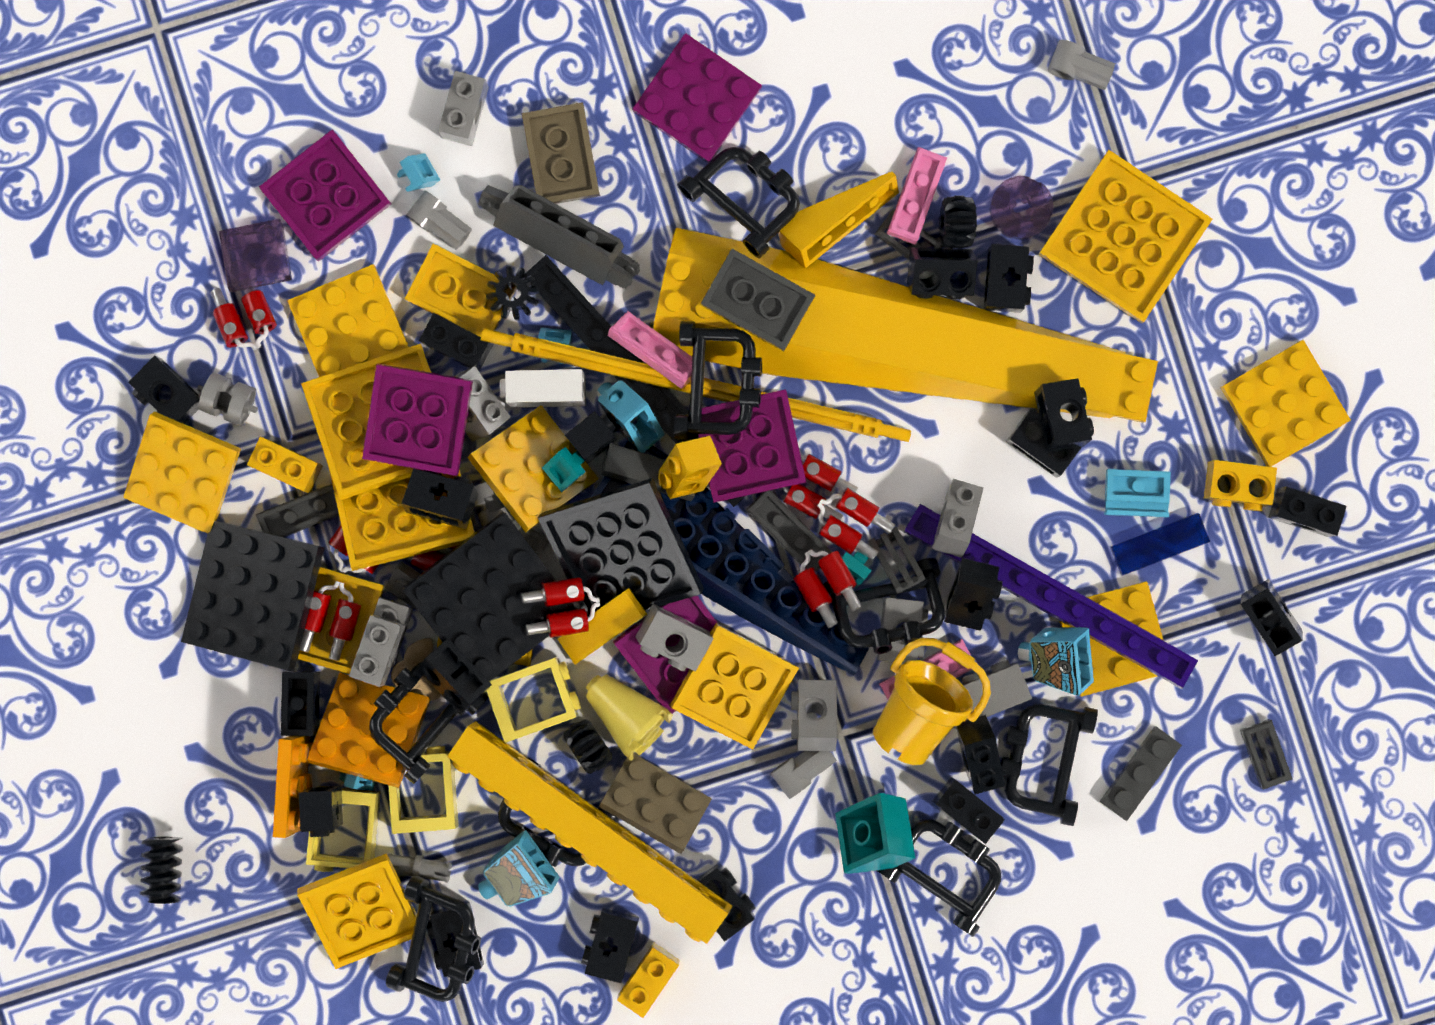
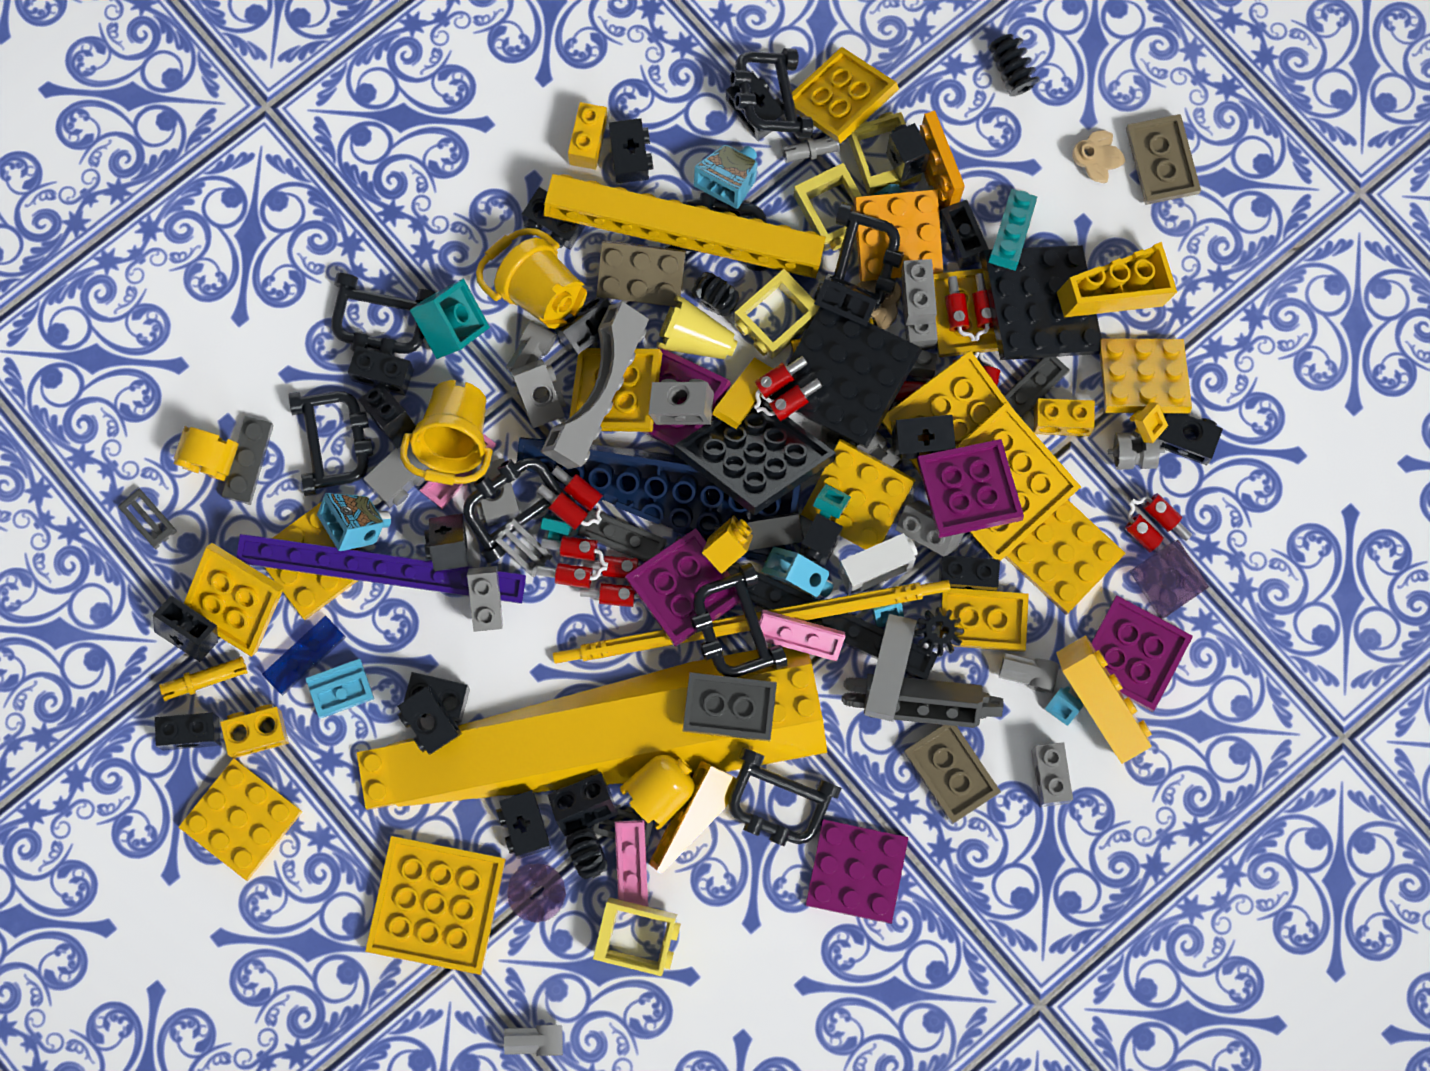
camera: 160 degrees right, 10 degrees down
none -> yellow pin [159,656,248,702]
none -> yellow brick [173,426,239,481]
none -> yellow plate [184,543,284,657]
none -> yellow piece [476,228,587,329]
none -> light grey arch [541,302,649,469]
none -> black brick [553,297,611,354]
none -> light yellow window [593,897,681,976]
none -> yellow cylinder [620,755,695,830]
none -> light grey tile [865,614,917,722]
none -> teal plate [988,189,1038,271]
none -> yellow wedge [1056,635,1152,764]
none -> yellow wedge [1057,242,1177,318]
none -> tan plate [1072,130,1125,183]
none -> dark tan plate [1126,114,1201,205]
none -> yellow tile [1129,403,1168,443]

